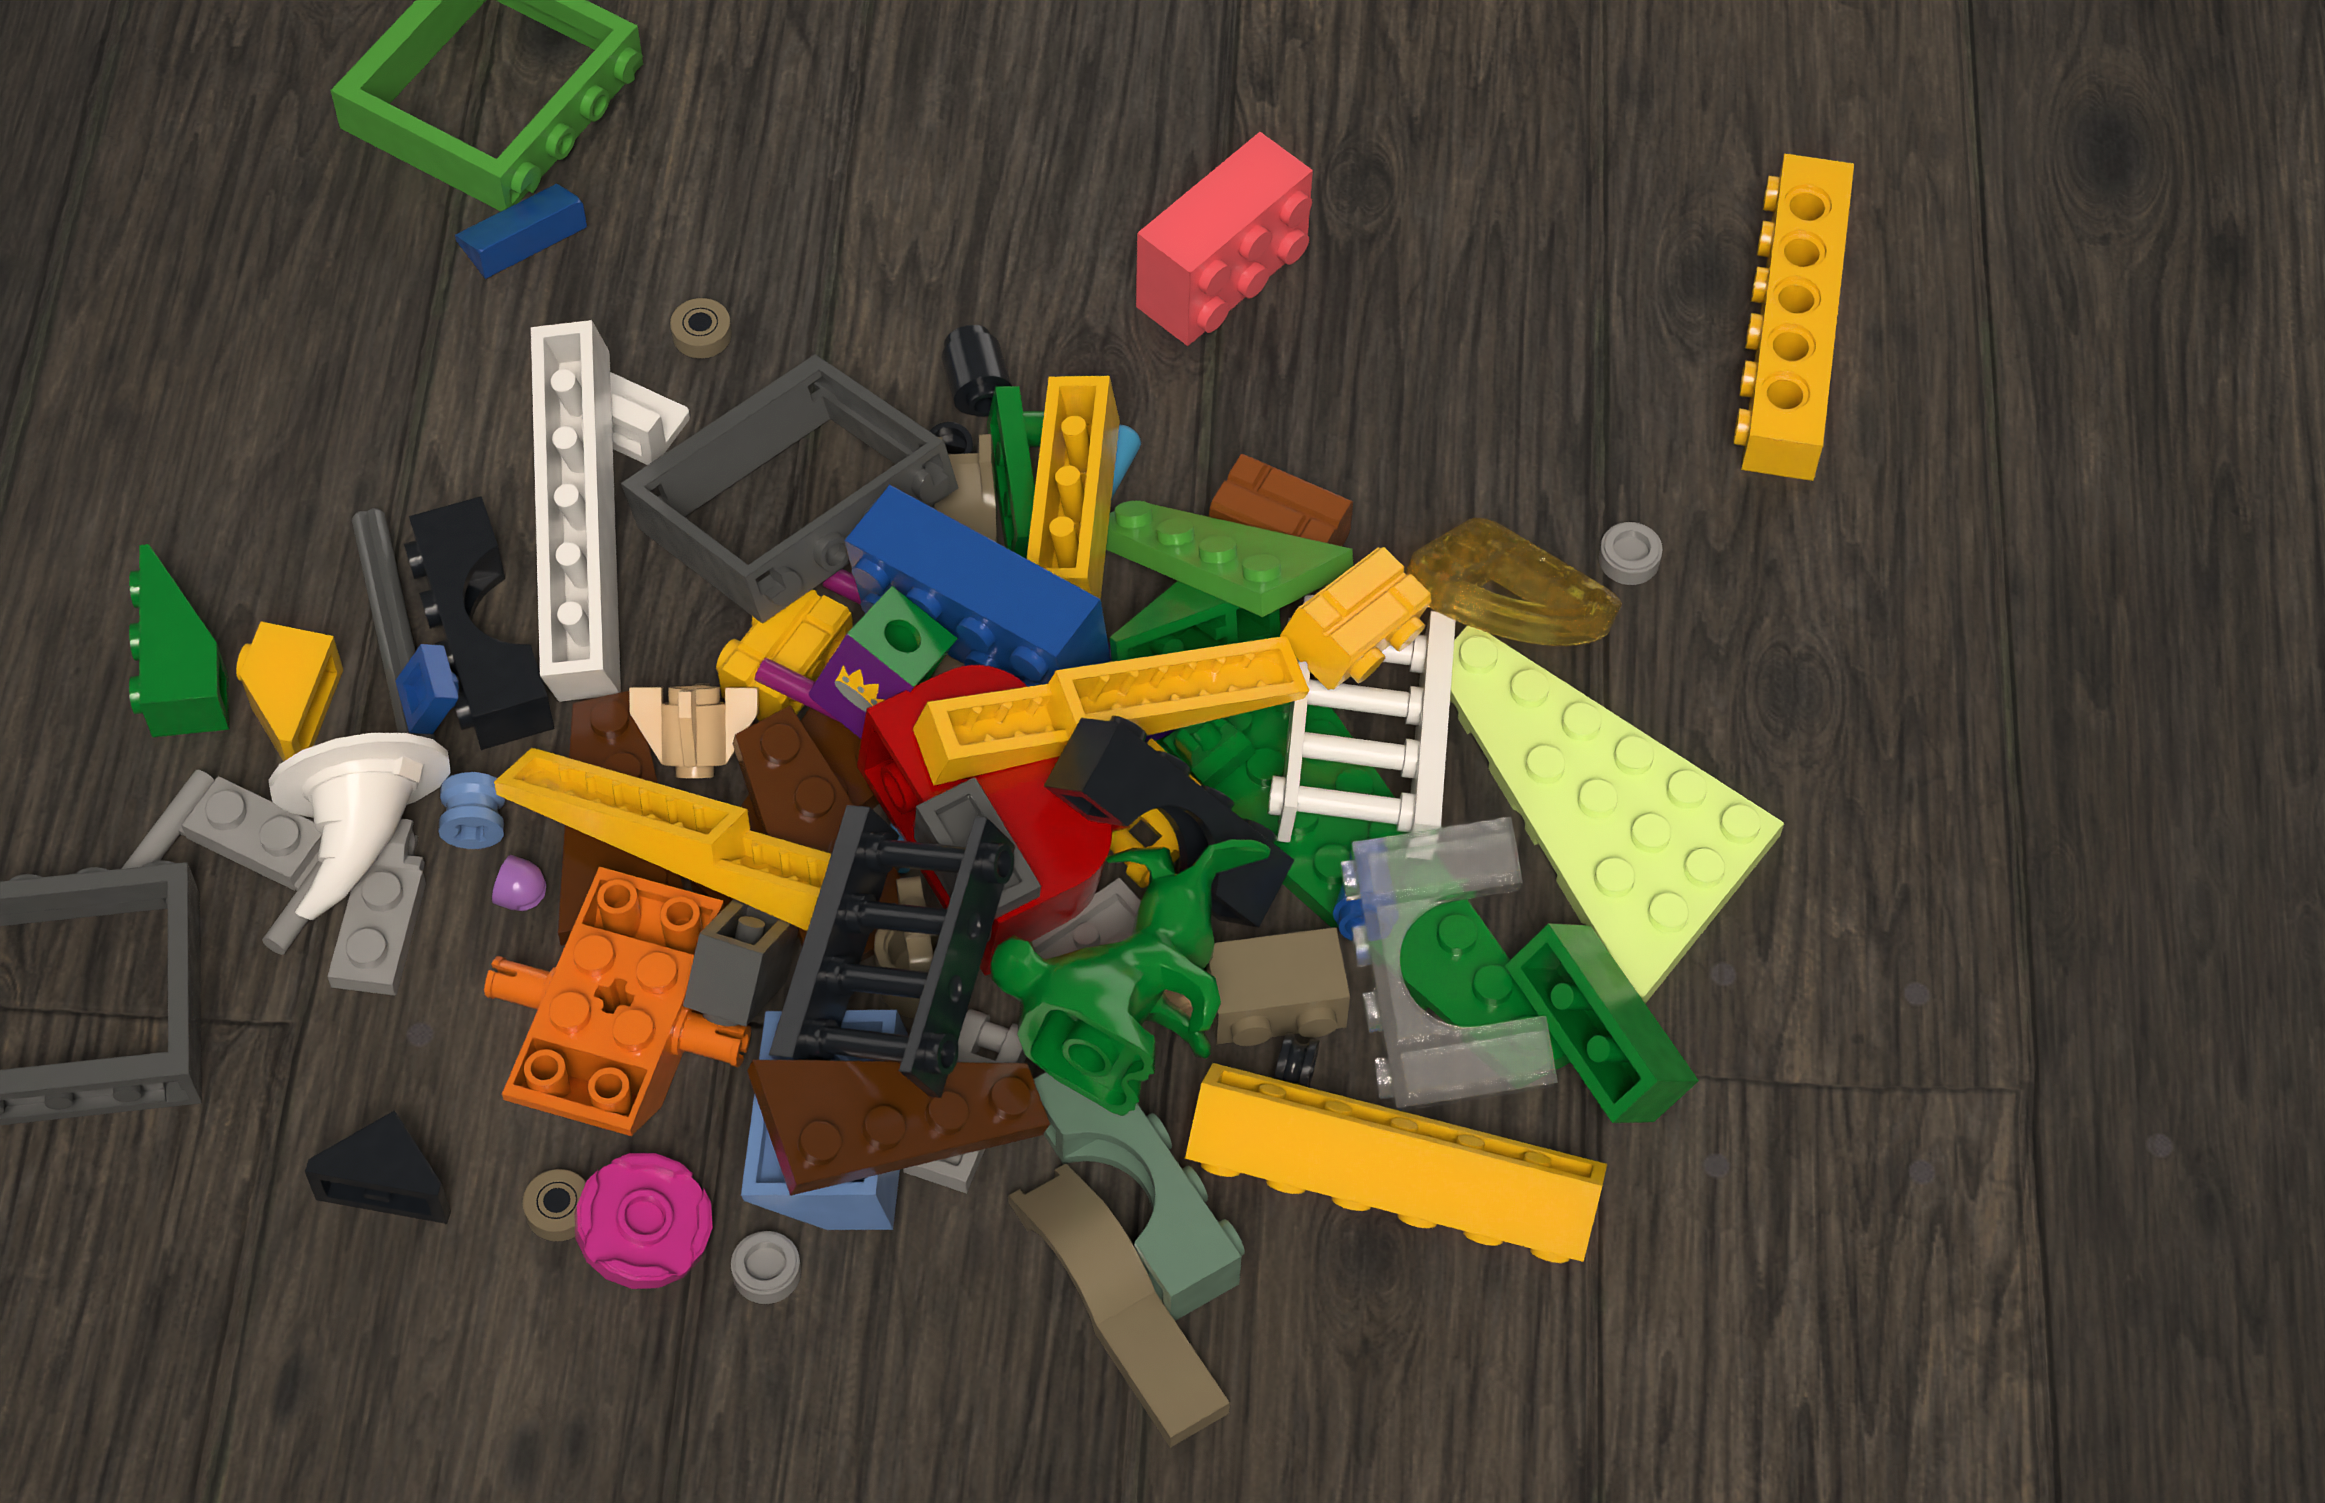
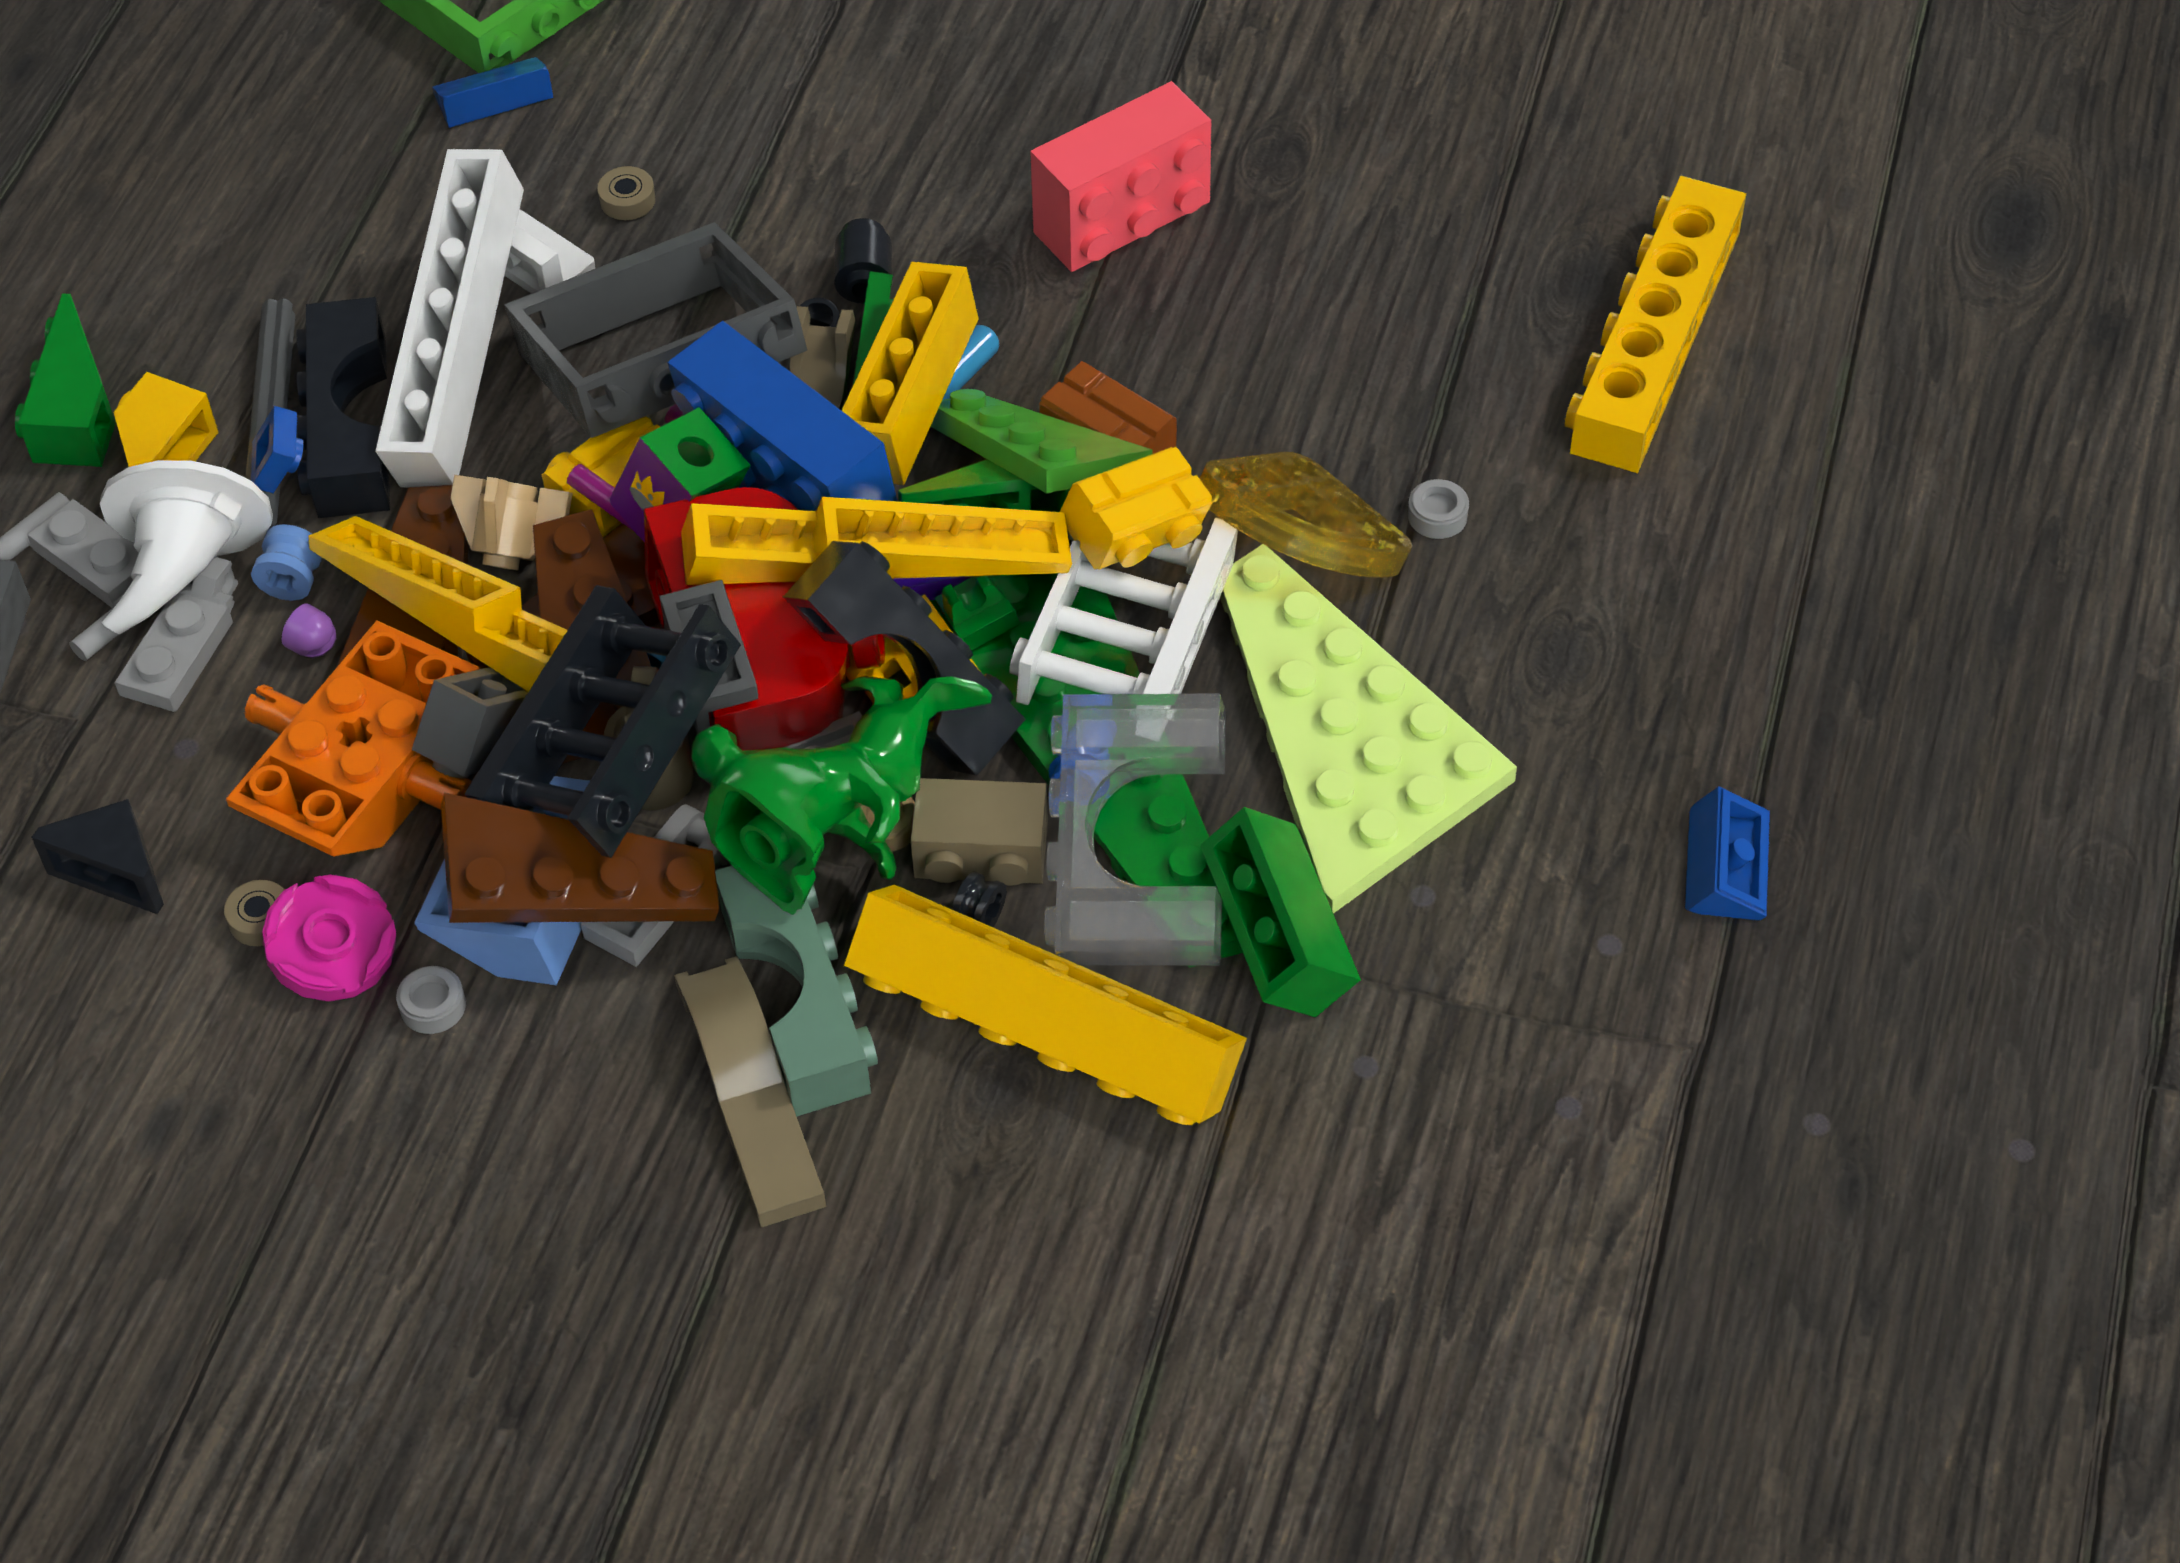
camera: 15 degrees right, 5 degrees down
none -> blue slope [1685,786,1770,920]

